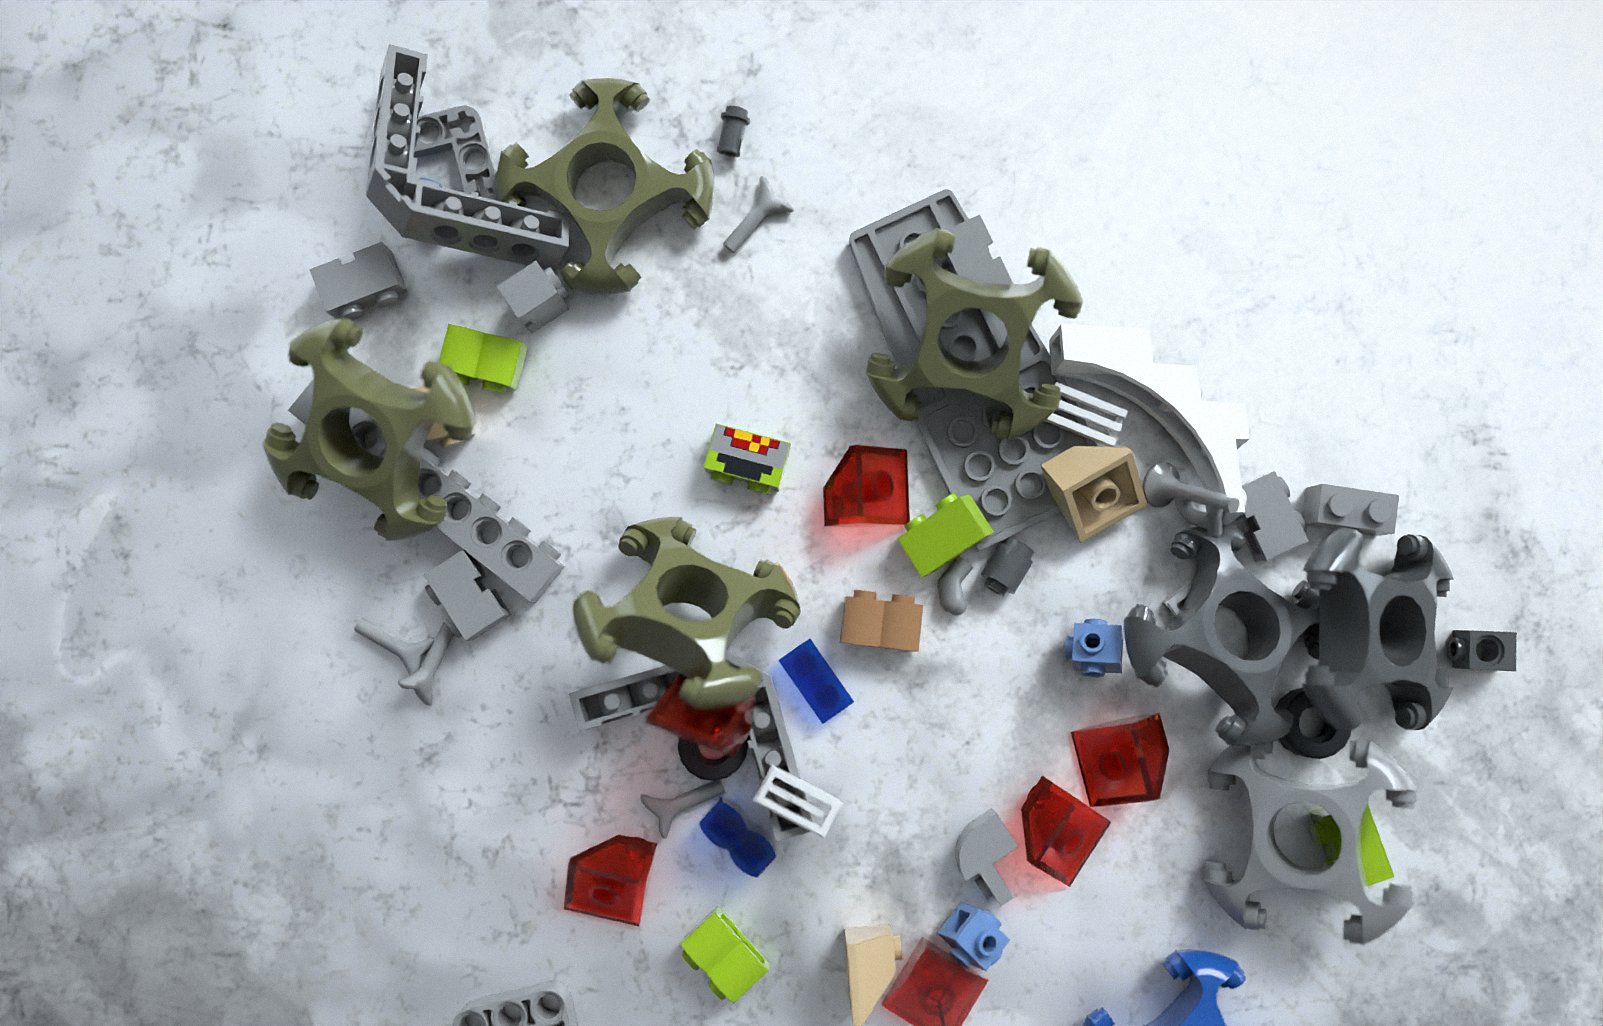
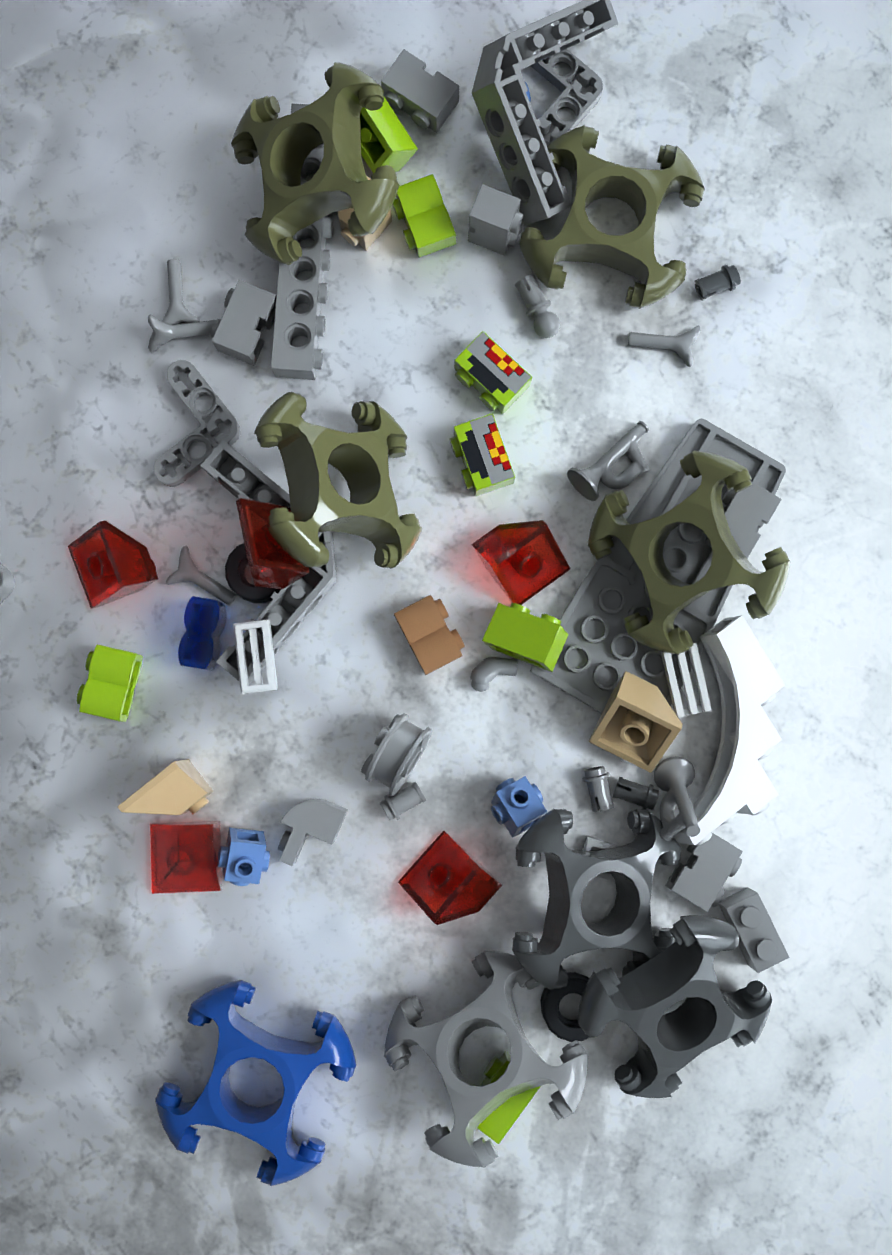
camera: 60 degrees right, 0 degrees up
clear blue plate [778,638,854,724] -> none
dark grey brick [981,537,1035,597] -> none
clear red slope [1021,776,1111,887] -> none
dark grey brick [1448,630,1517,671] -> none
none -> light grey beam [154,360,240,487]
none -> lime brick [360,97,418,173]
none -> light grey wheel [361,713,432,796]
none -> light grey pin [380,782,426,821]
none -> brick [454,331,532,414]
none -> light grey pin [515,274,560,338]
none -> light grey piece [567,421,650,501]
none -> light grey pin [582,766,614,812]
none -> dark grey pin [613,777,659,810]

